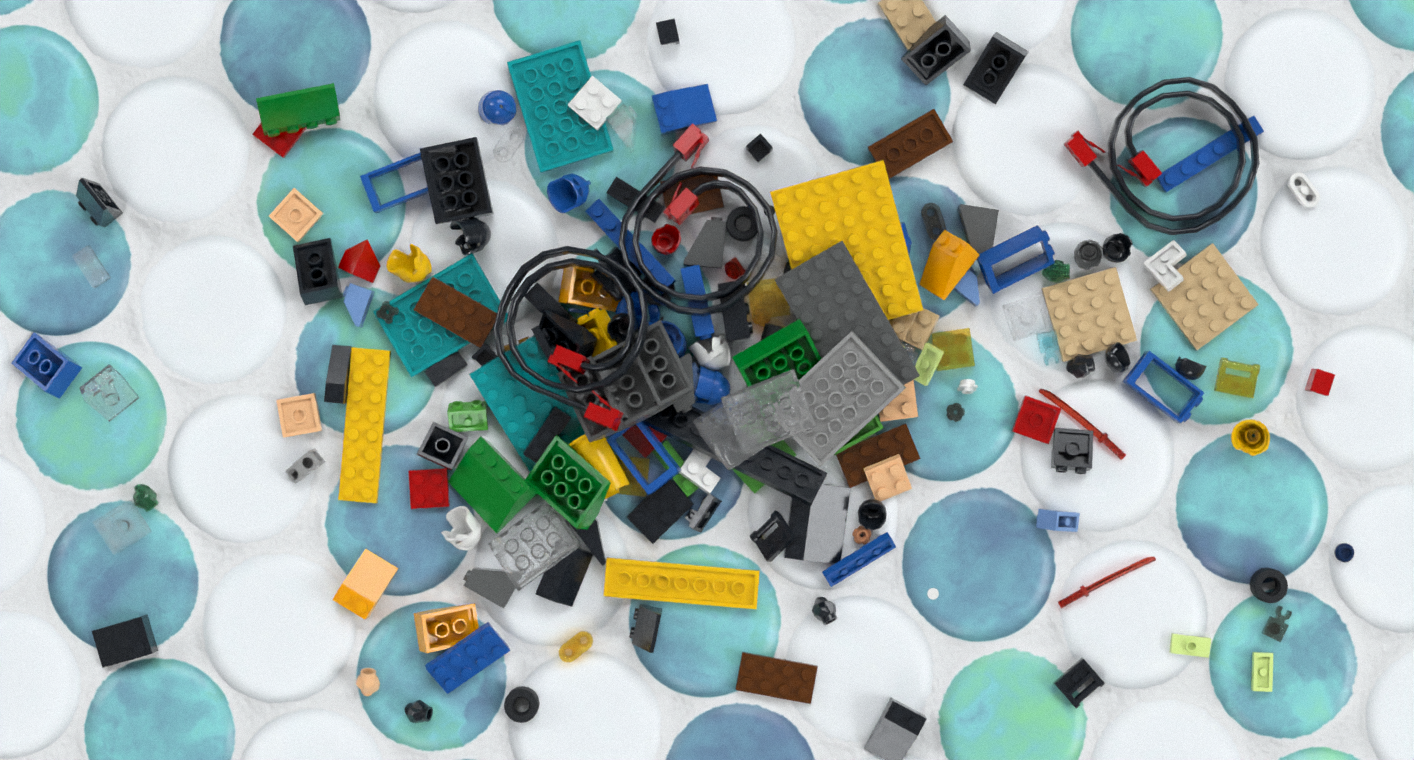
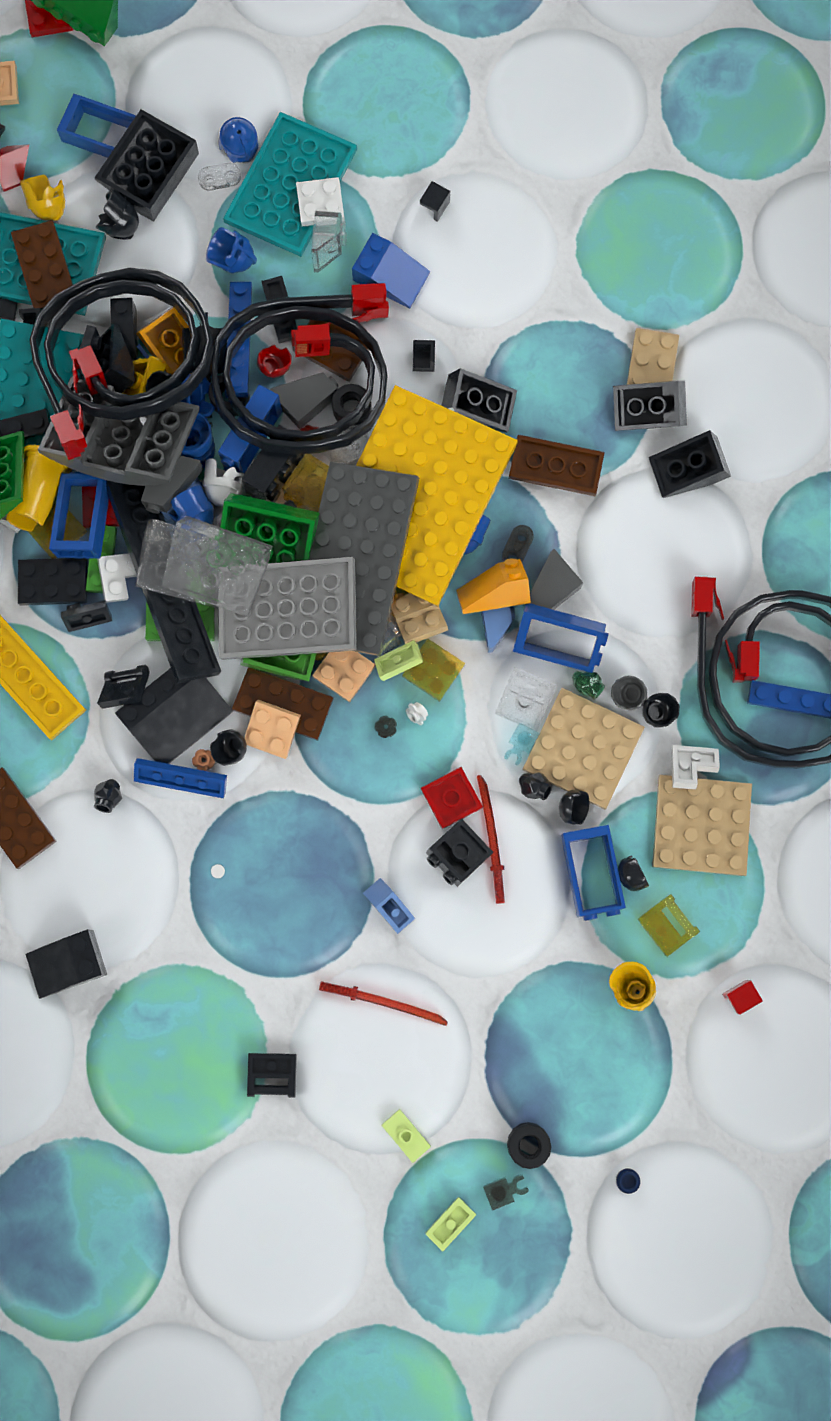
camera: 45 degrees right, 10 degrees down
none -> black slope [441,368,517,433]

